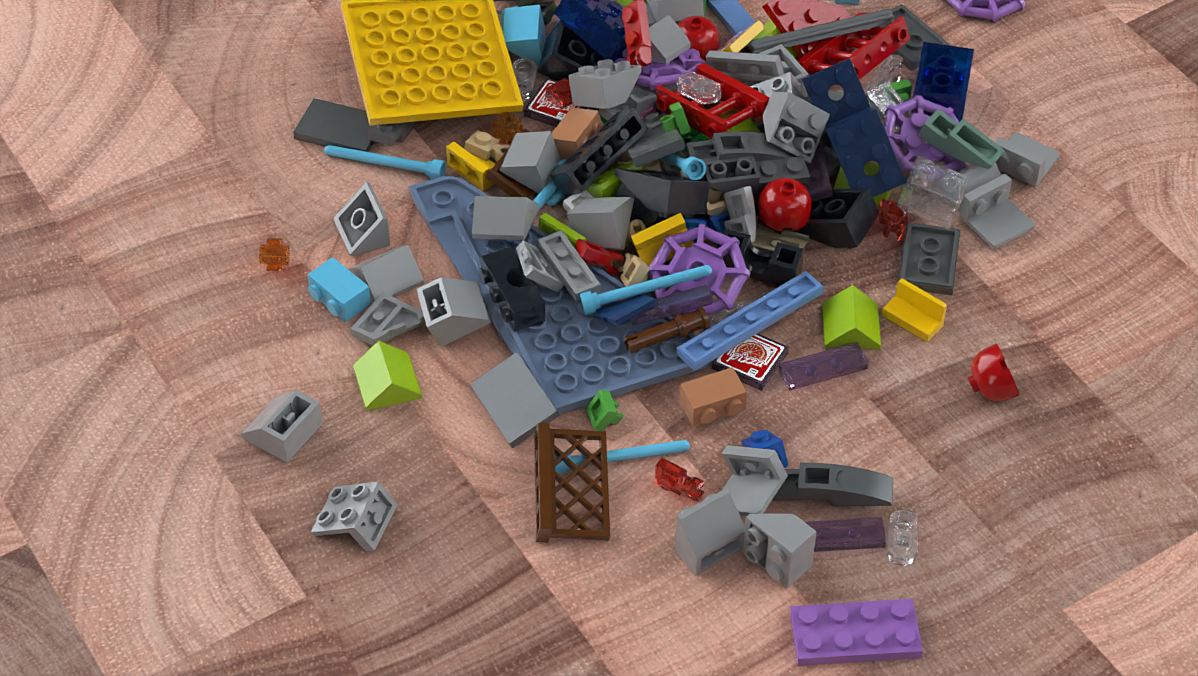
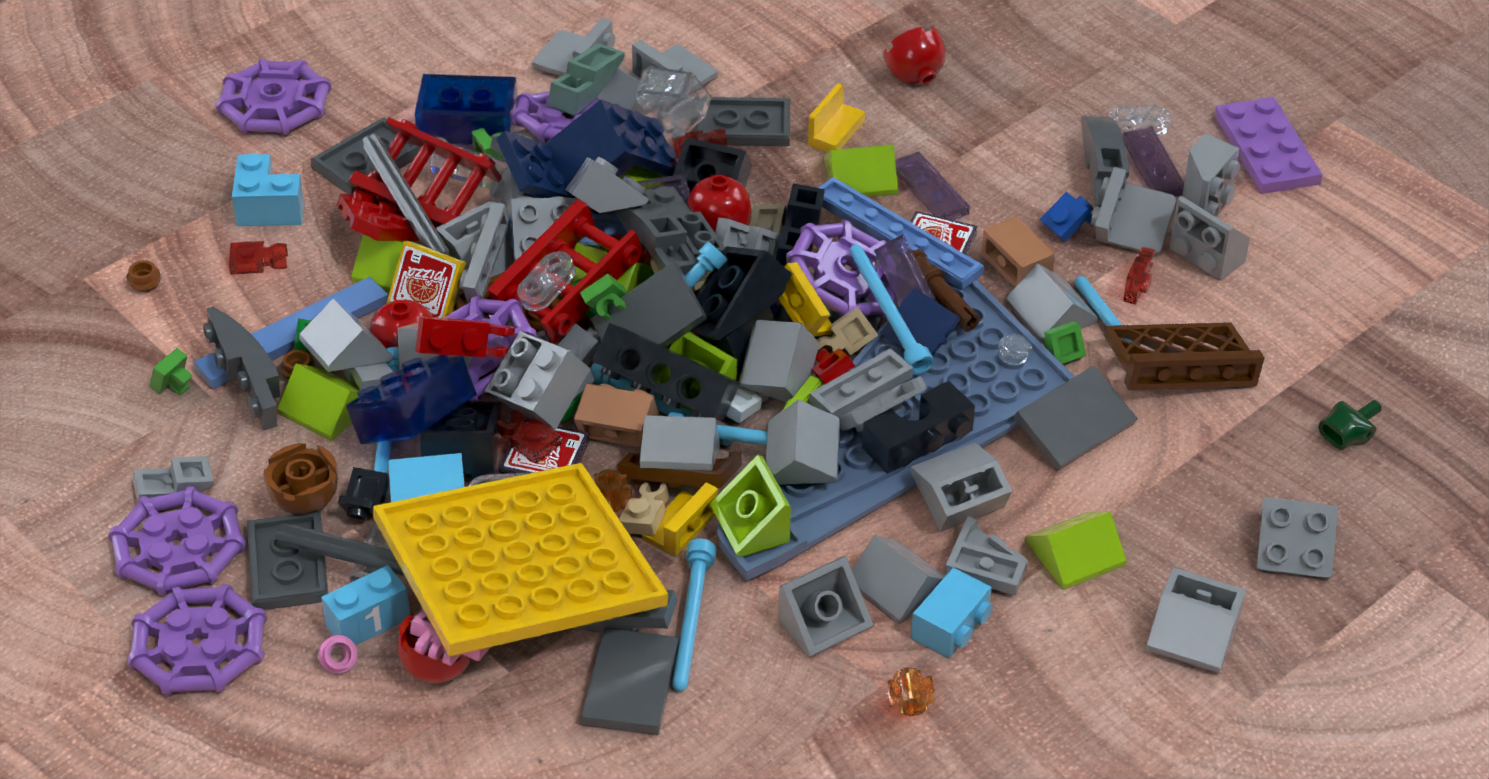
camera: 100 degrees left, 5 degrees down
none -> lime slope [710,455,791,557]
none -> clear plate [998,334,1032,365]
none -> light grey slope [1005,263,1099,344]
none -> dark green piece [1318,400,1382,450]

